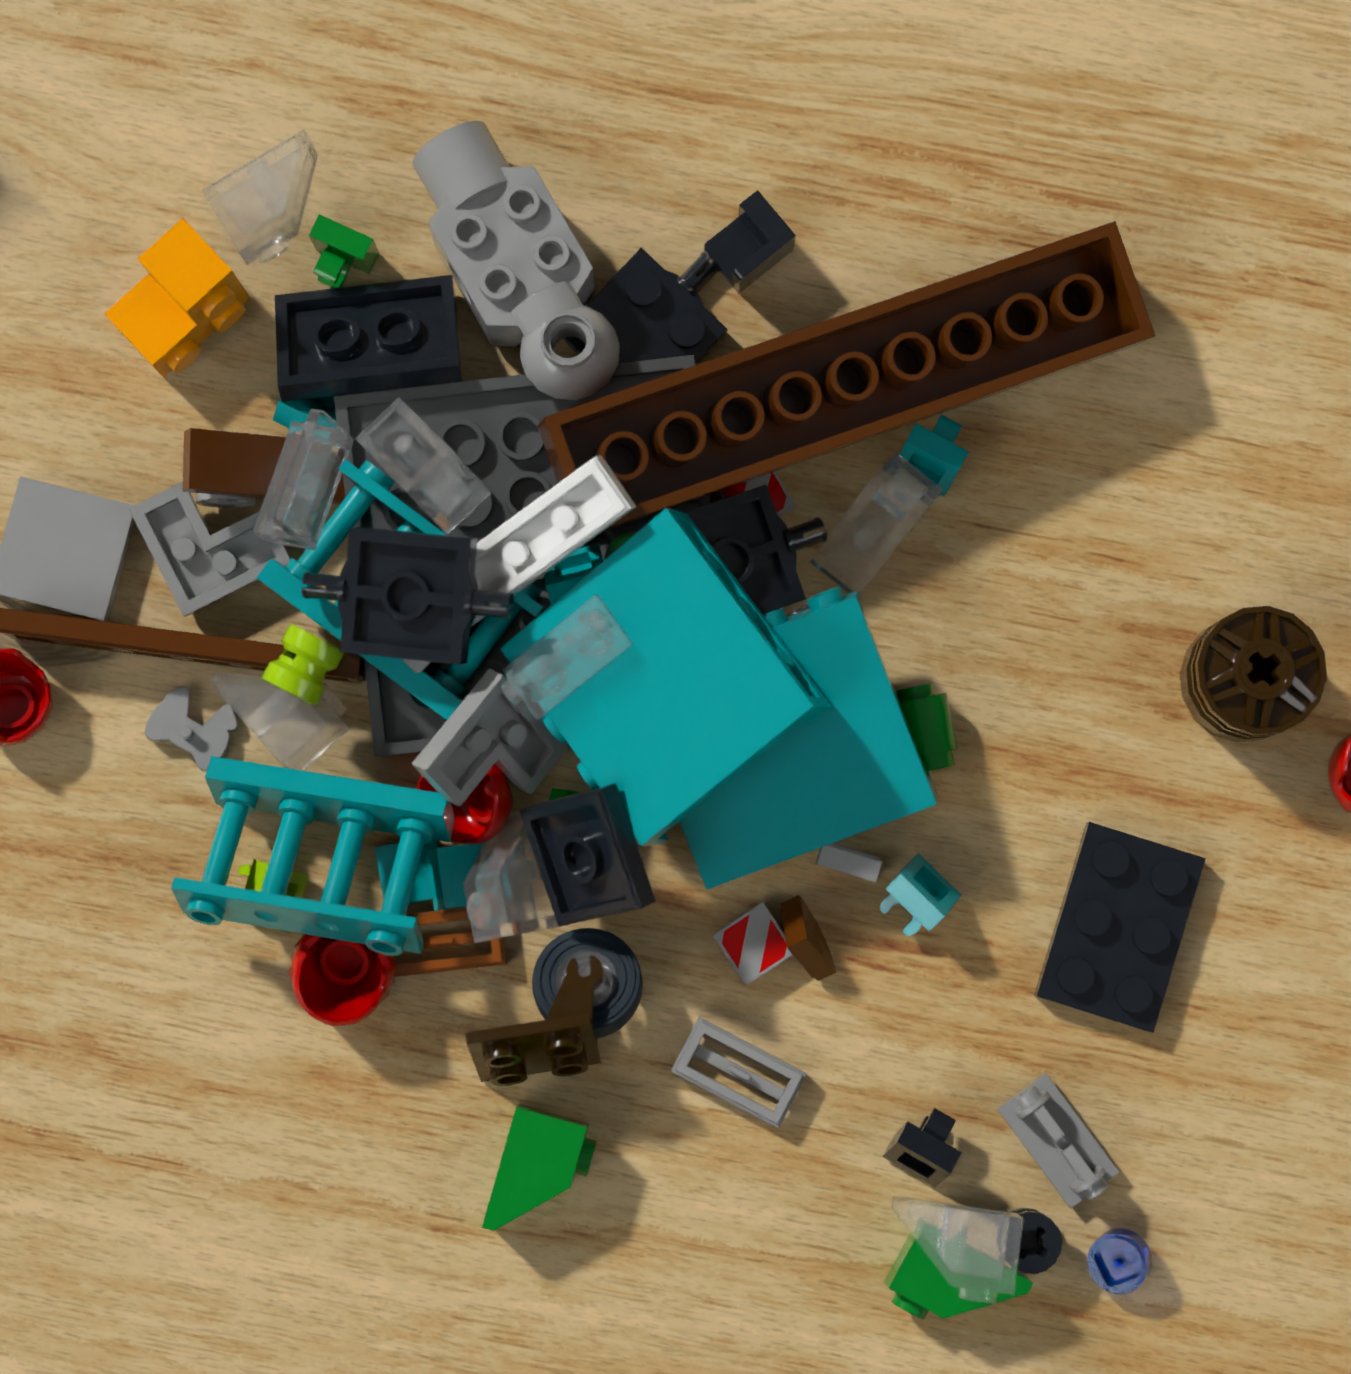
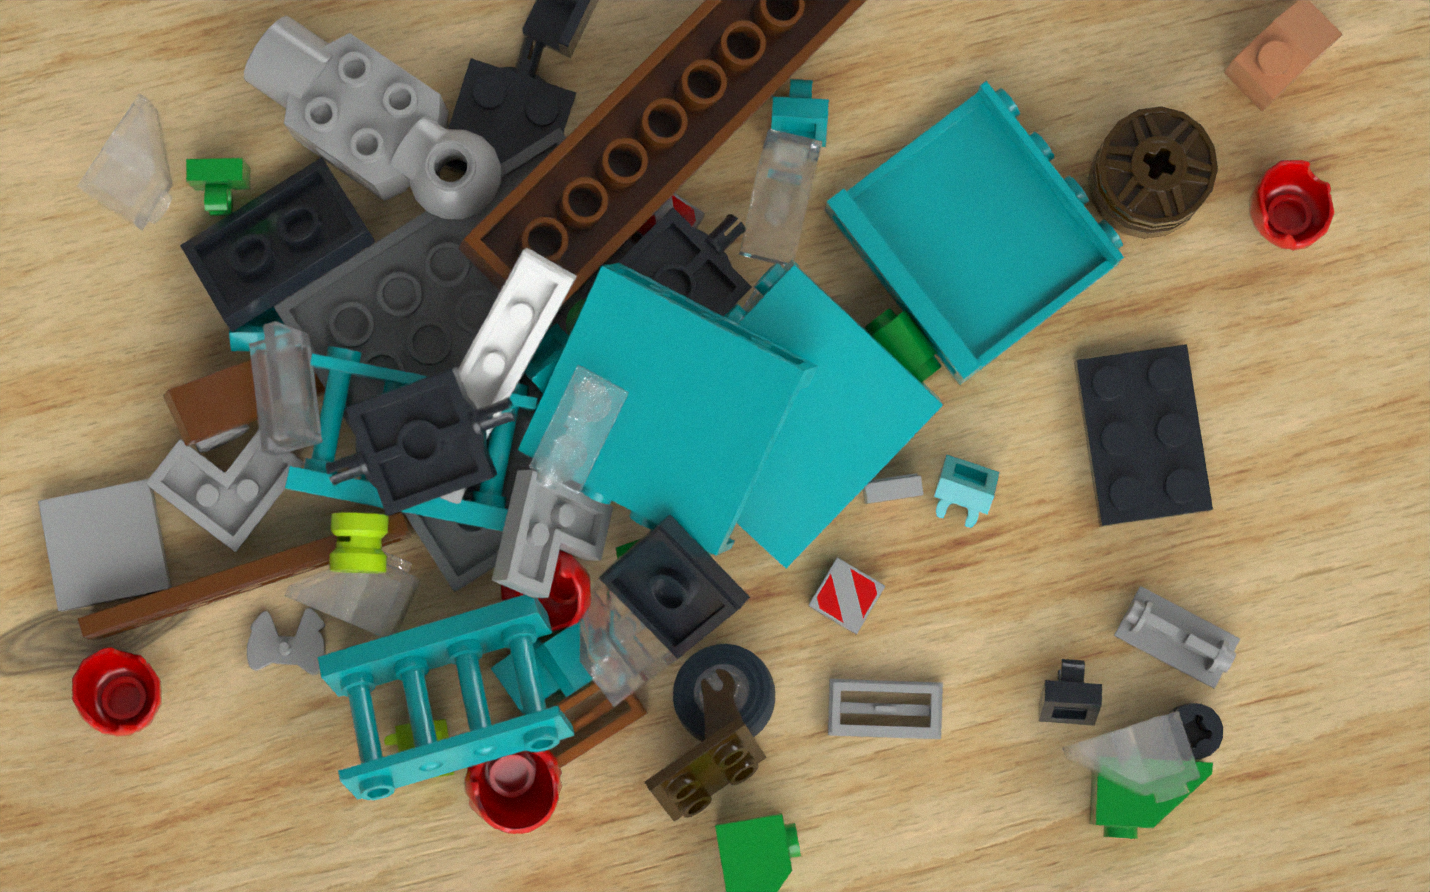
camera: 25 degrees left, 0 degrees up
light orange brick [104,218,250,378] -> none
clear slope [355,397,491,535] -> none
reddish brown tile [780,895,836,981] -> none
clear blue tile [1087,1228,1152,1294] -> none
none -> teal panel [825,81,1124,385]

